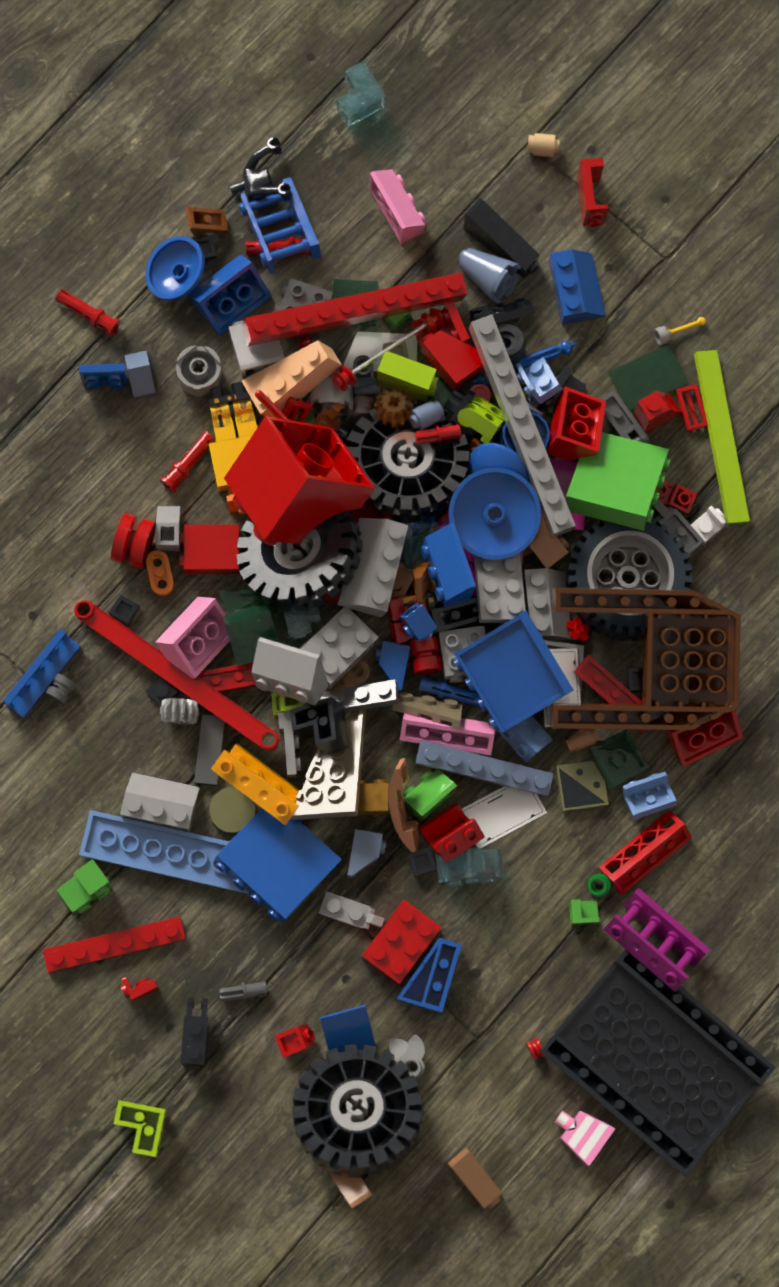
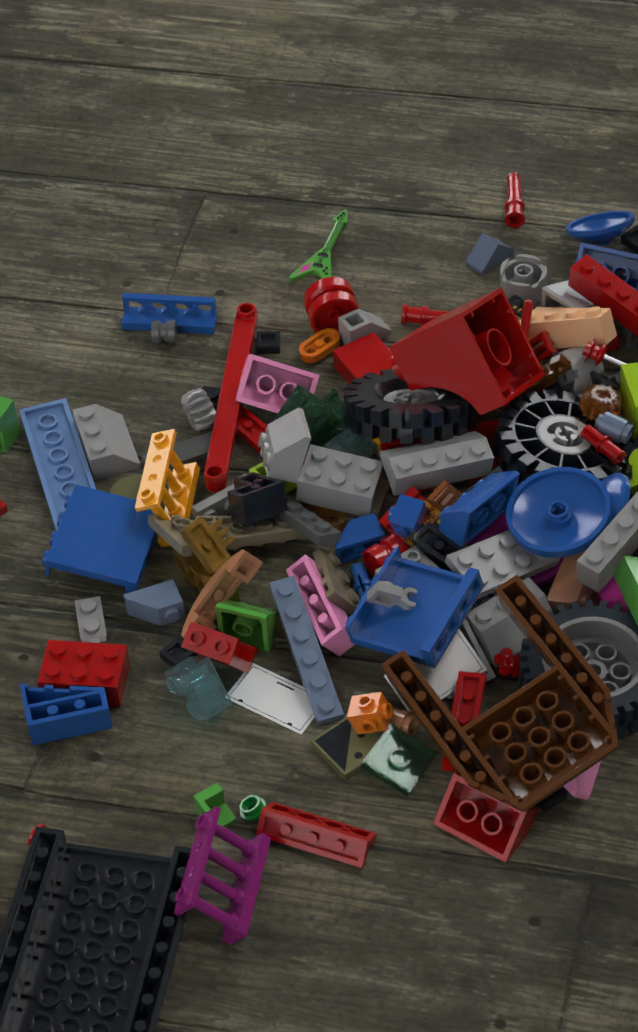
camera: 70 degrees right, 30 degrees down
blue tile [79,364,128,390] -> none
medium blue bracket [498,716,553,763] -> none
medium blue bracket [623,772,677,820] -> none
none -> pearl gold hinge [179,516,235,575]
none -> bright green piece [289,209,348,282]
none -> orange brick [347,692,393,734]
none -> light grey plate [367,581,417,610]

